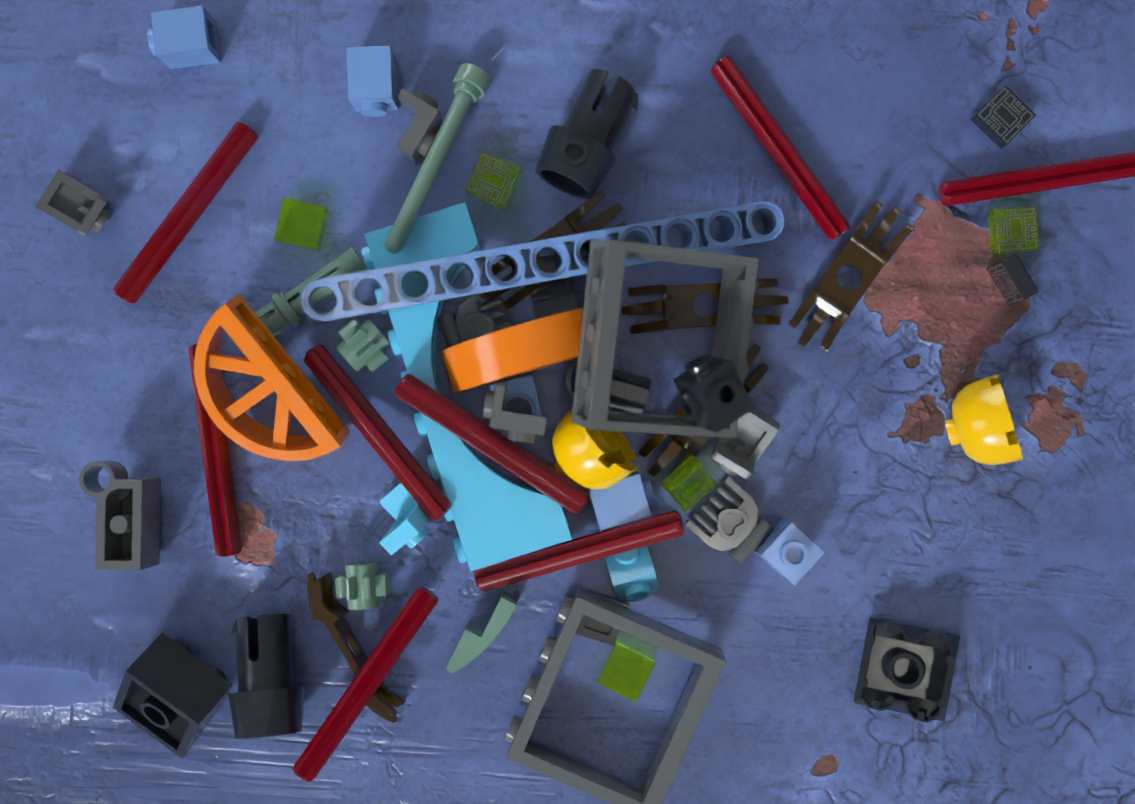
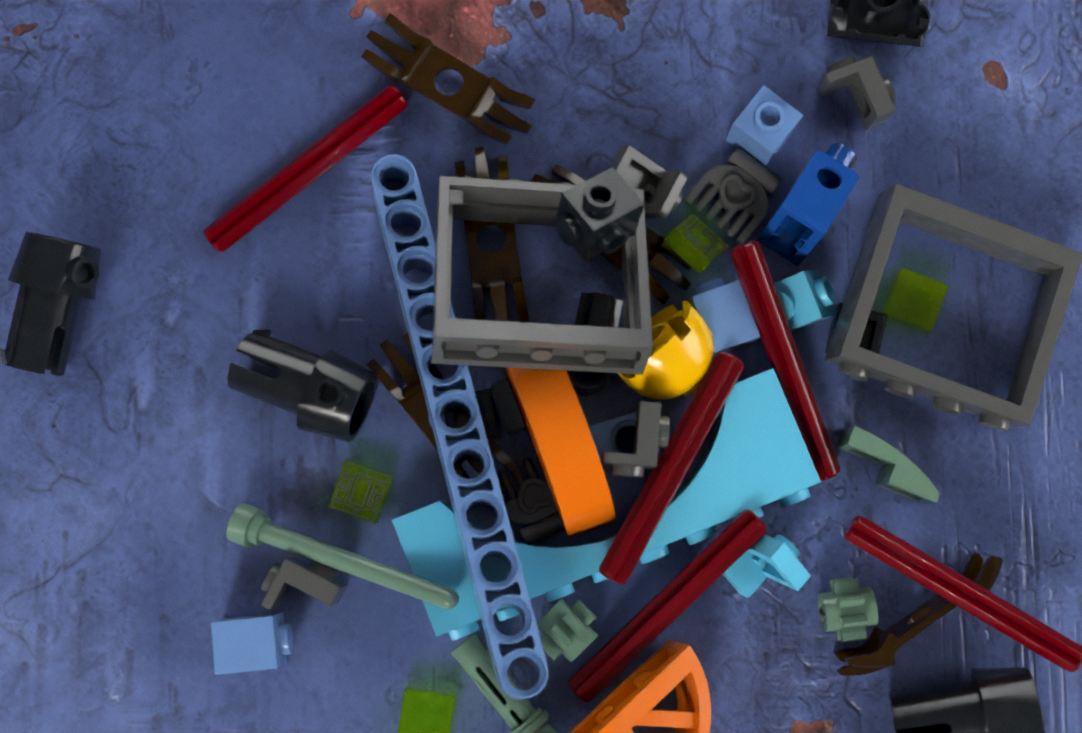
camera: 90 degrees left, 5 degrees down
none -> blue torso [757,143,859,266]
none -> dark grey bracket [818,56,896,131]

